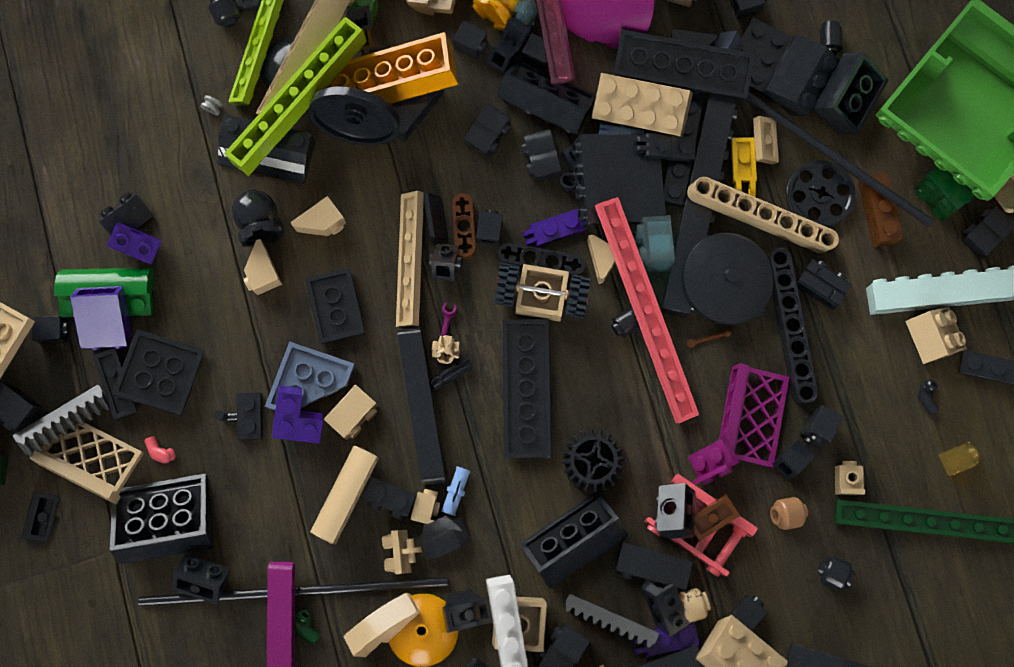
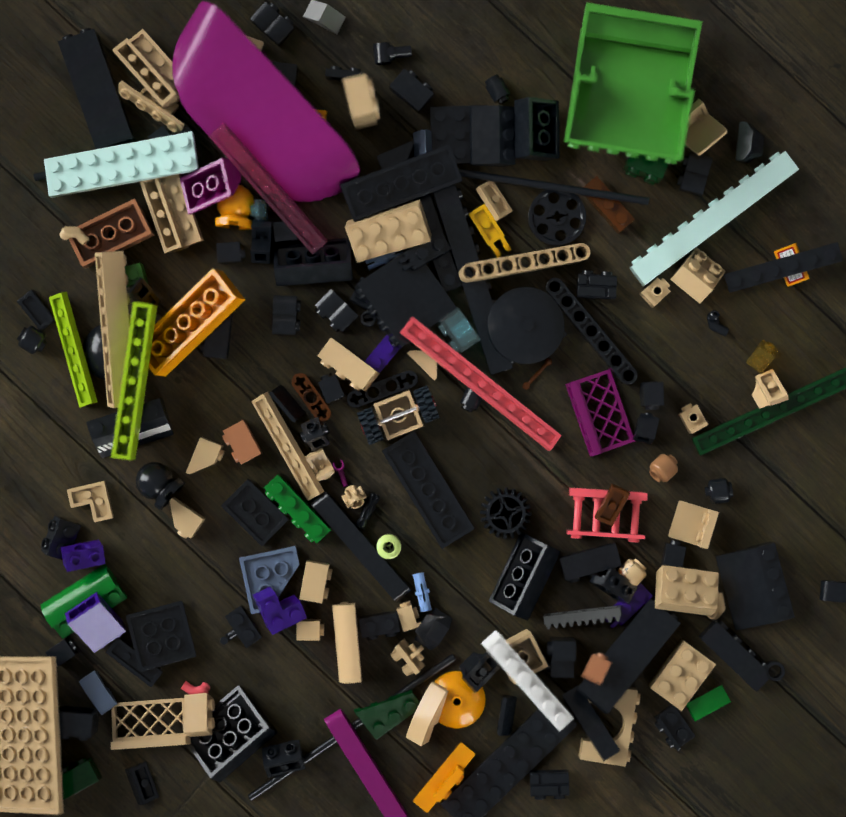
camera: 30 degrees left, 10 degrees up
dark grey gear [13,385,109,457] -> none
light grey bush [200,95,223,115] -> none
dark green arm [295,609,321,645] -> none
black dish [308,87,400,146] -> none
brick [655,483,696,539] -> none
magenta bracket [688,437,739,485] -> none
none -> tan plate [67,481,114,522]
none -> sand blue slope [79,670,118,715]
none -> tan brick [184,693,215,737]
none -> nougat brick [222,420,263,464]
none -> green brick [264,474,332,543]
none -> tan brick [297,619,324,641]
none -> tan bracket [305,448,335,481]
none -> tan brick [318,338,380,391]
none -> dark green wing [354,690,420,740]
none -> yellowish green head [376,534,402,559]
none -> tan brick [640,277,671,308]
none -> tan bracket [668,500,719,549]
none -> tan slope [752,369,789,409]

